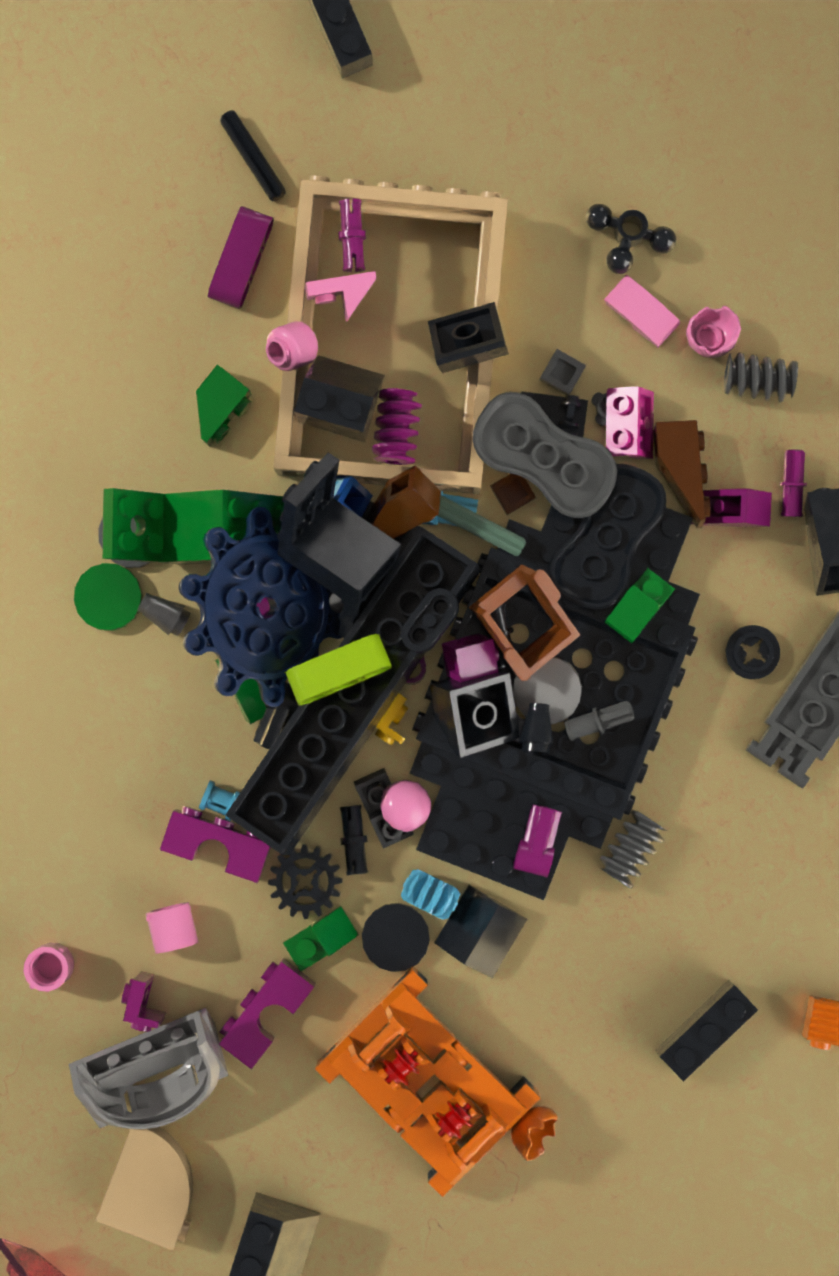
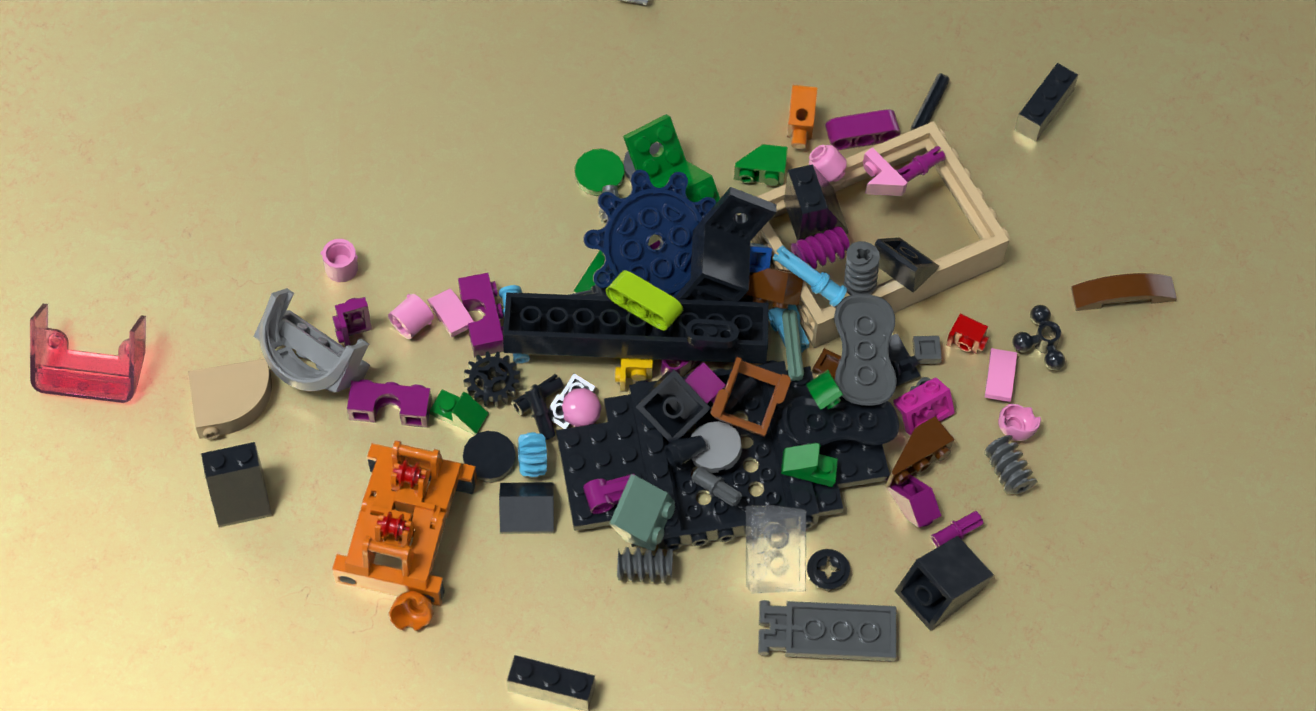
camera: 60 degrees right, 25 degrees down
none -> bright pink slope [427,289,474,338]
none -> black axle [525,387,555,440]
none -> sand green slope [610,474,675,551]
none -> clear slope [746,505,806,593]
none -> medium azure pin [773,245,847,307]
none -> orange torso [787,85,817,149]
none -> green slope [806,370,843,410]
none -> dark grey piece [844,241,880,295]
none -> red brick [946,313,989,354]
none -> reddish brown slope [1071,273,1177,311]

